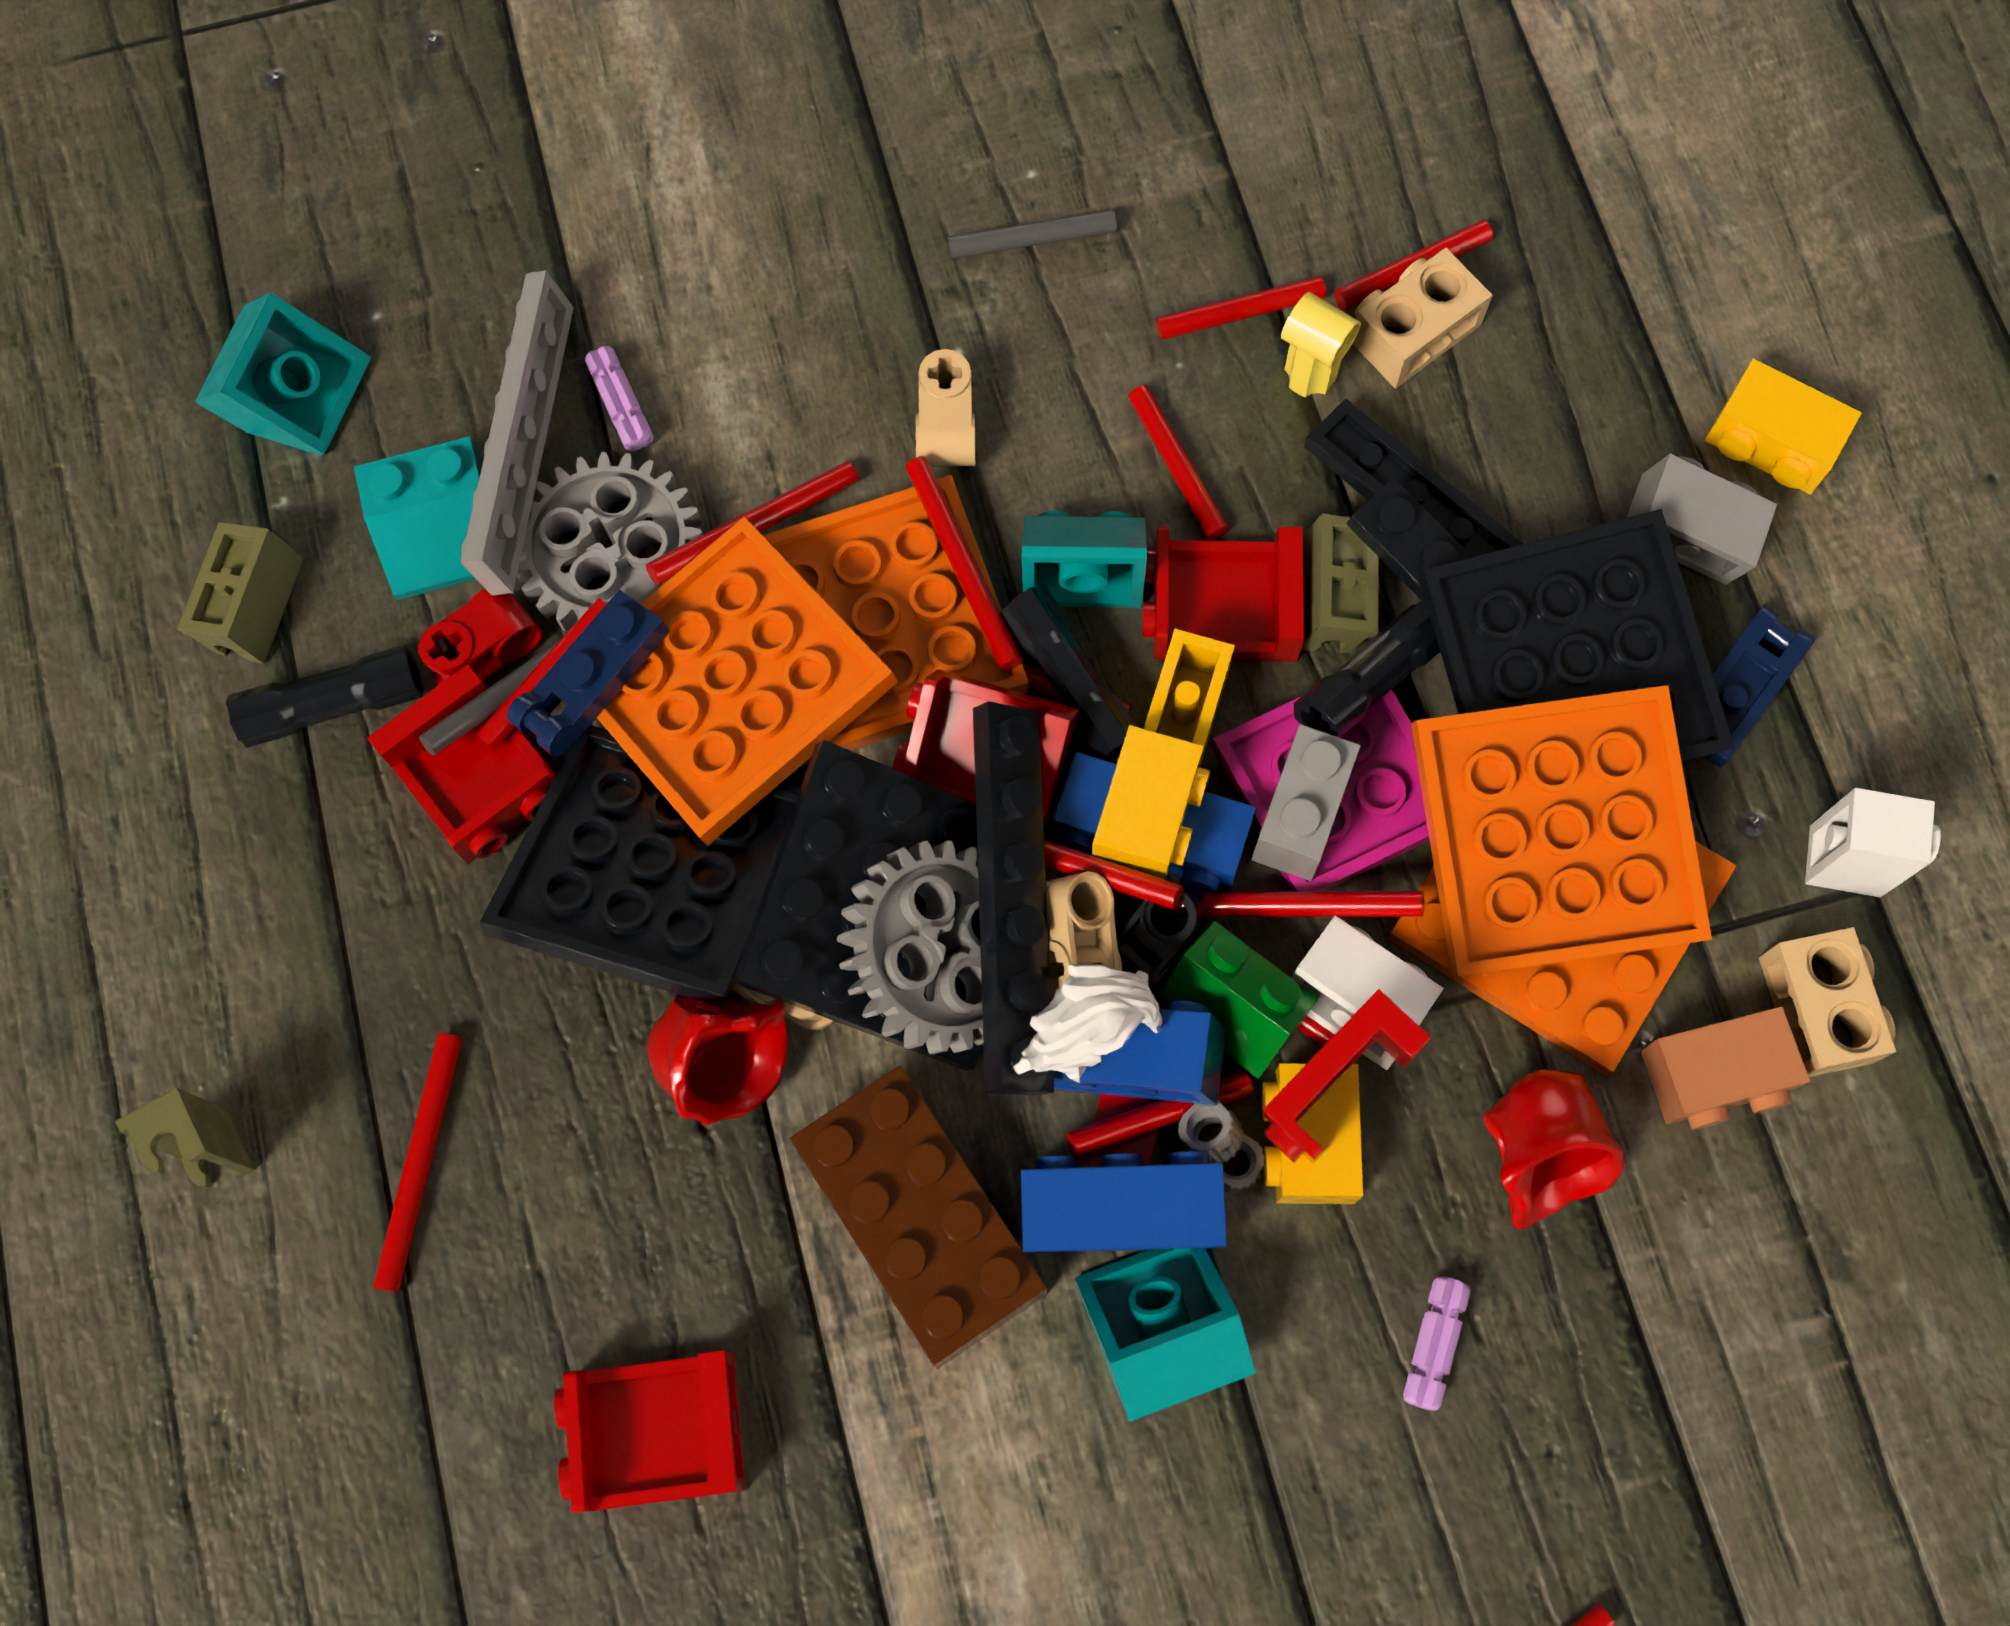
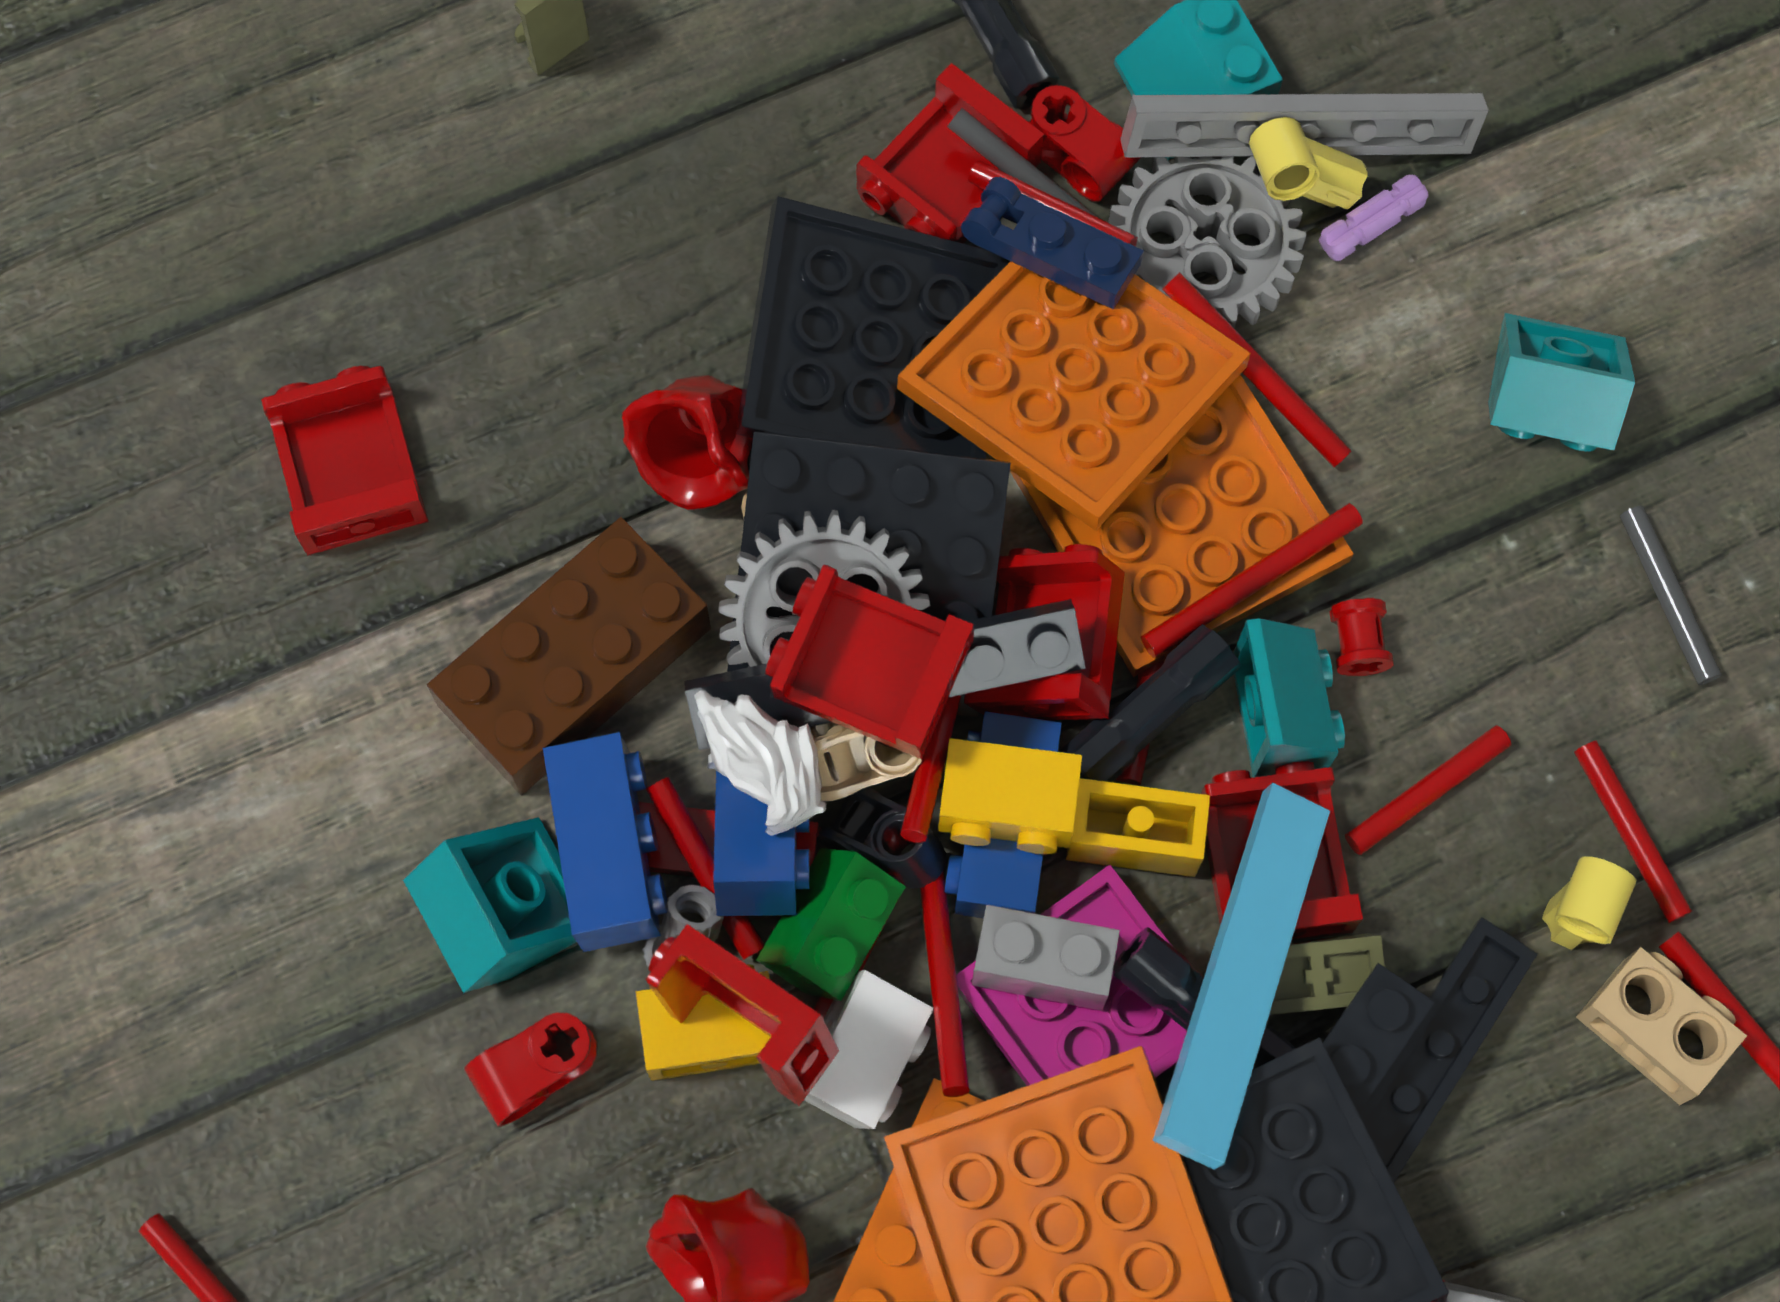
camera: 75 degrees right, 0 degrees up
red bar [373,1033,463,1293] -> none
tan piece [916,349,975,466] -> none
lavender axle [1403,1276,1471,1411] -> none
none -> red piece [464,1012,598,1127]
none -> red panel [765,564,974,759]
none -> medium azure tile [1153,783,1330,1169]
none -> light yellow piece [1249,117,1368,210]
none -> red bush [1329,598,1394,676]
none -> teal slope [1488,313,1635,451]

